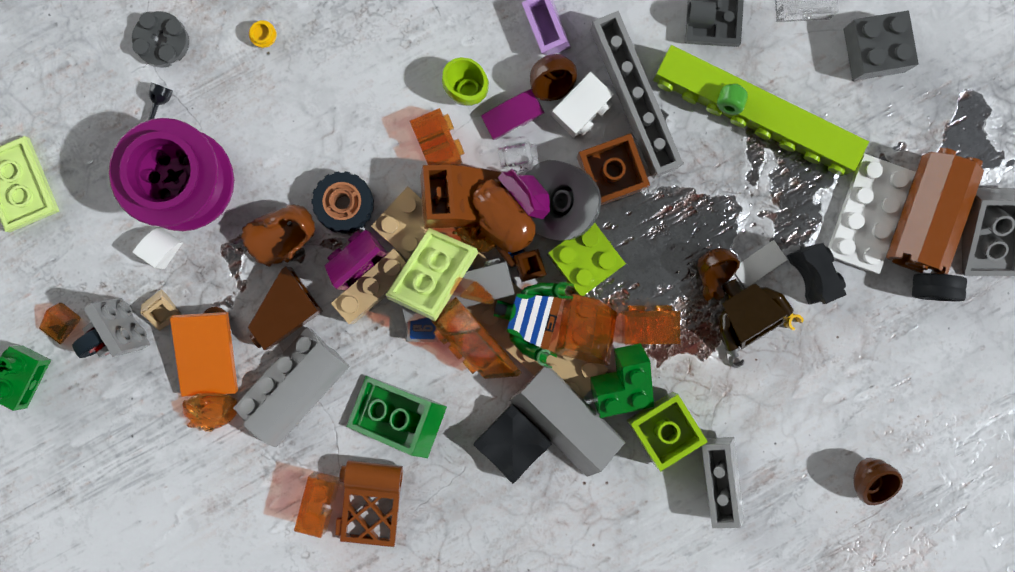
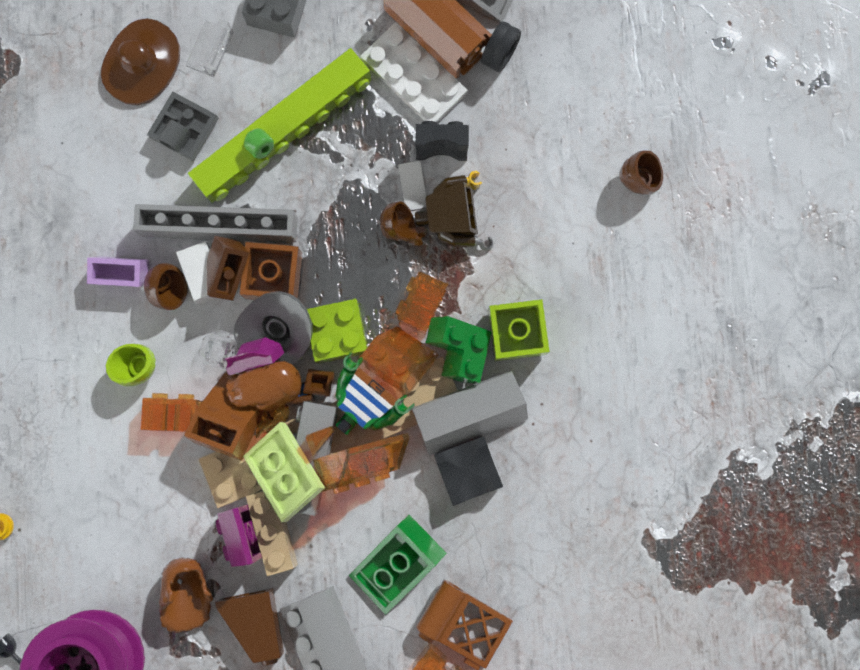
camera: 65 degrees left, 5 degrees down
black wheel [311,171,374,234] -> none
slope [406,317,439,342] -> none
magenta slope [481,89,545,140] -> none
light grey brick [702,437,744,528] -> none
none -> reddish brown slope [207,236,250,301]

